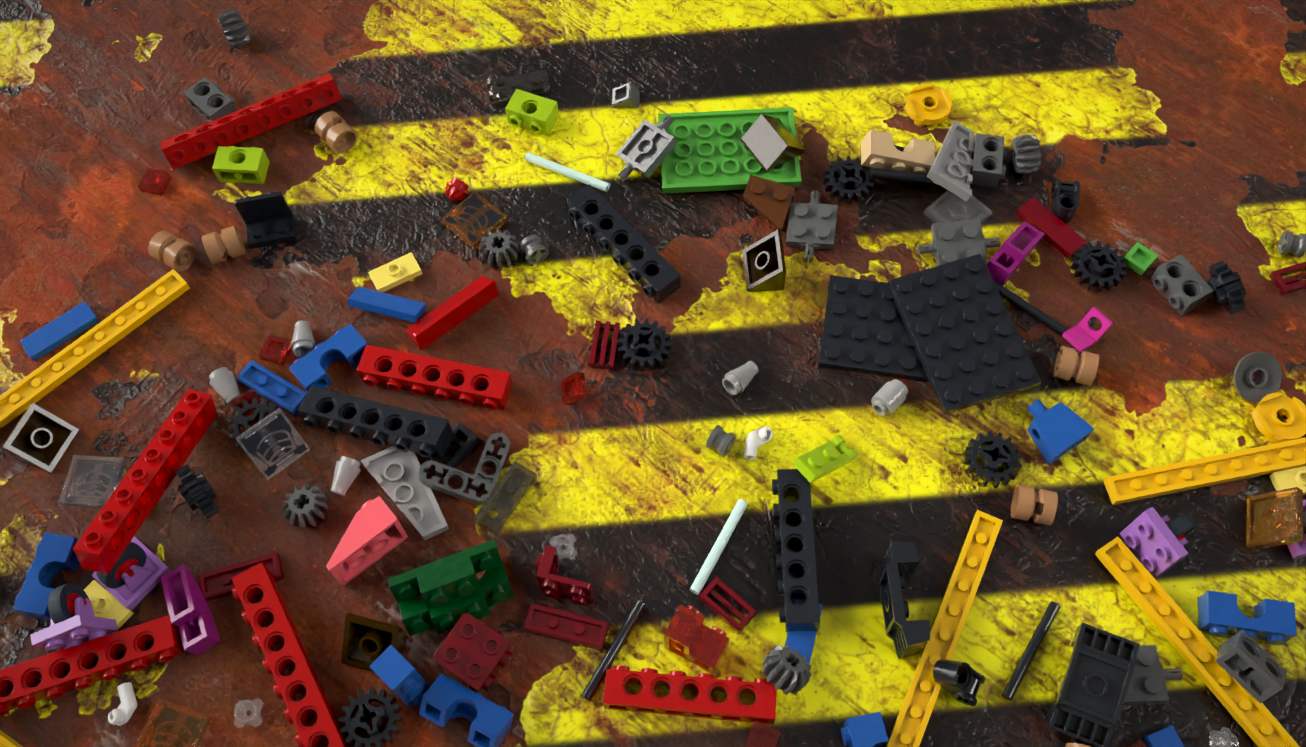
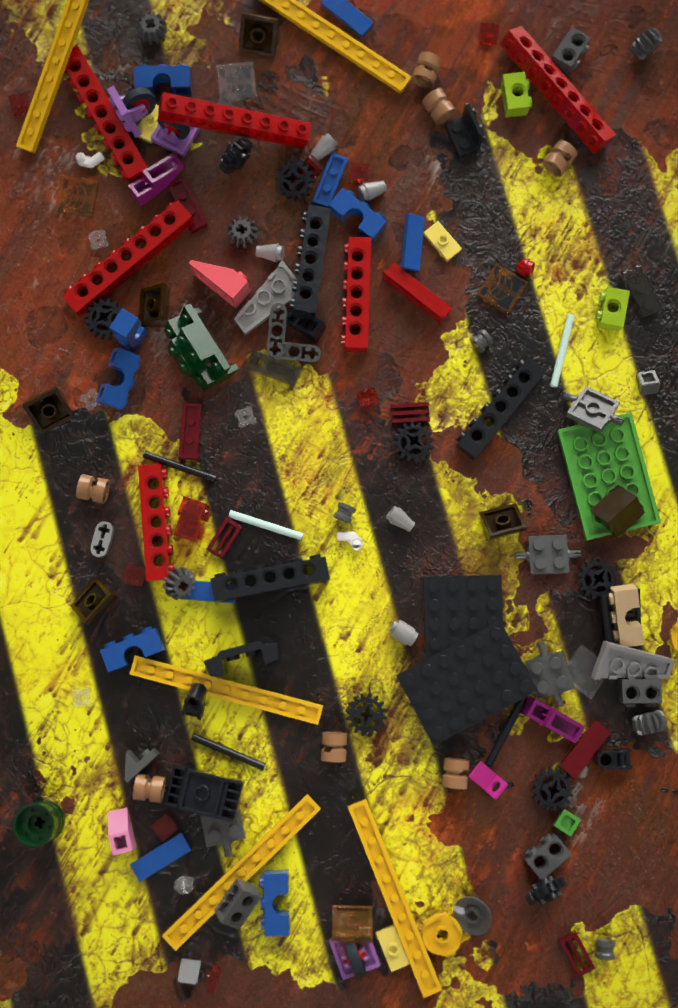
camera: 75 degrees right, 20 degrees up
tile [235,408,311,480] -> none
dark red bracket [434,613,512,693] -> none
dark grey gear [479,228,520,270] -> none
dark red bracket [535,545,594,606] -> none
reddish brown wing [743,174,795,232] -> none
lime plate [793,435,858,483] -> none
blue torso [1027,399,1094,465] -> none
medium lavender plate [1119,507,1196,578] -> none

